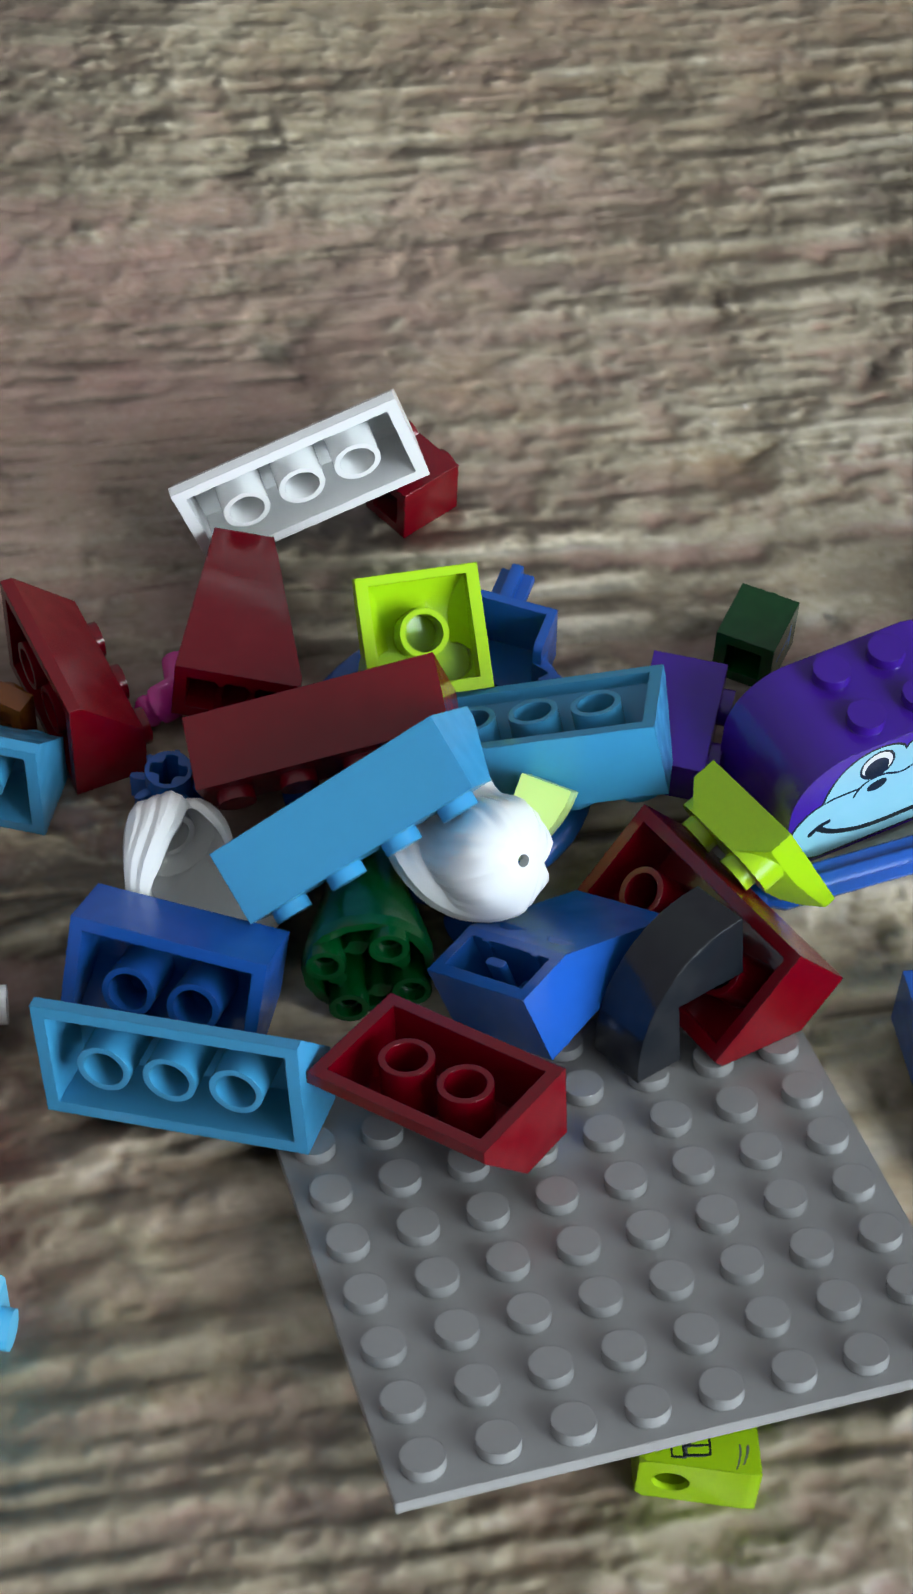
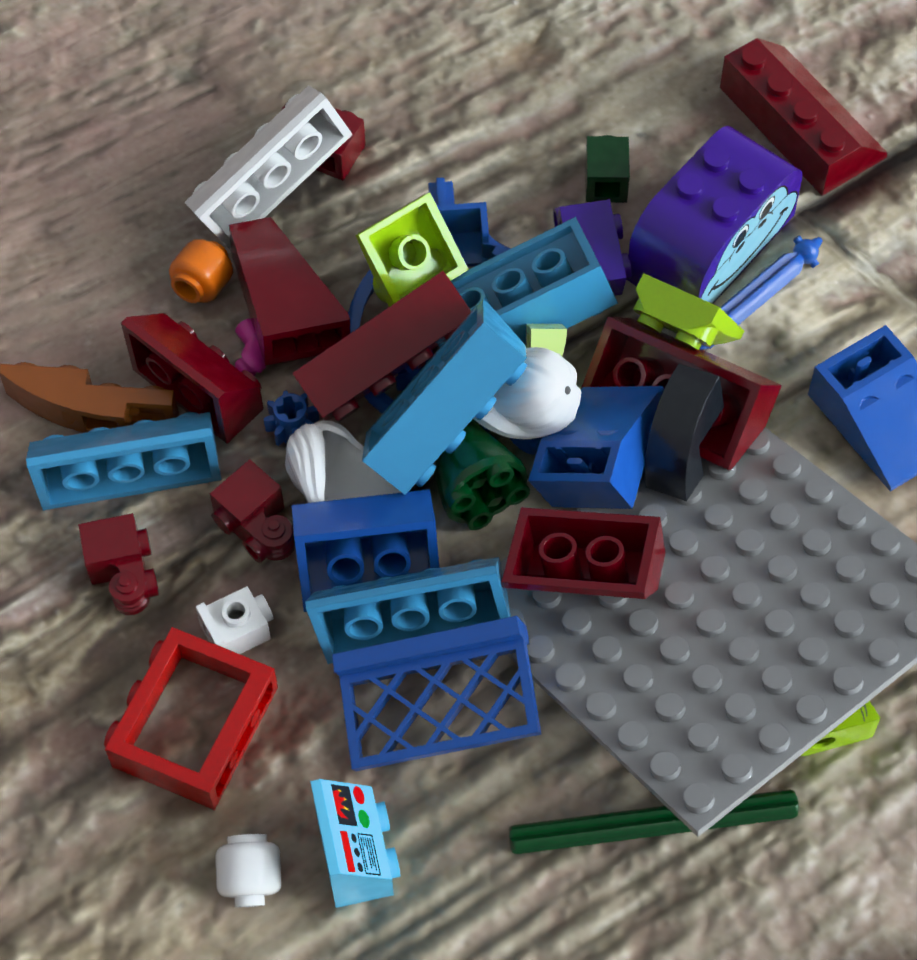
camera: 20 degrees left, 10 degrees up
none -> orange head [169,239,233,303]
none -> dark red brick [209,459,295,563]
none -> blue fence [332,616,542,772]
none -> dark green axle [509,789,799,854]

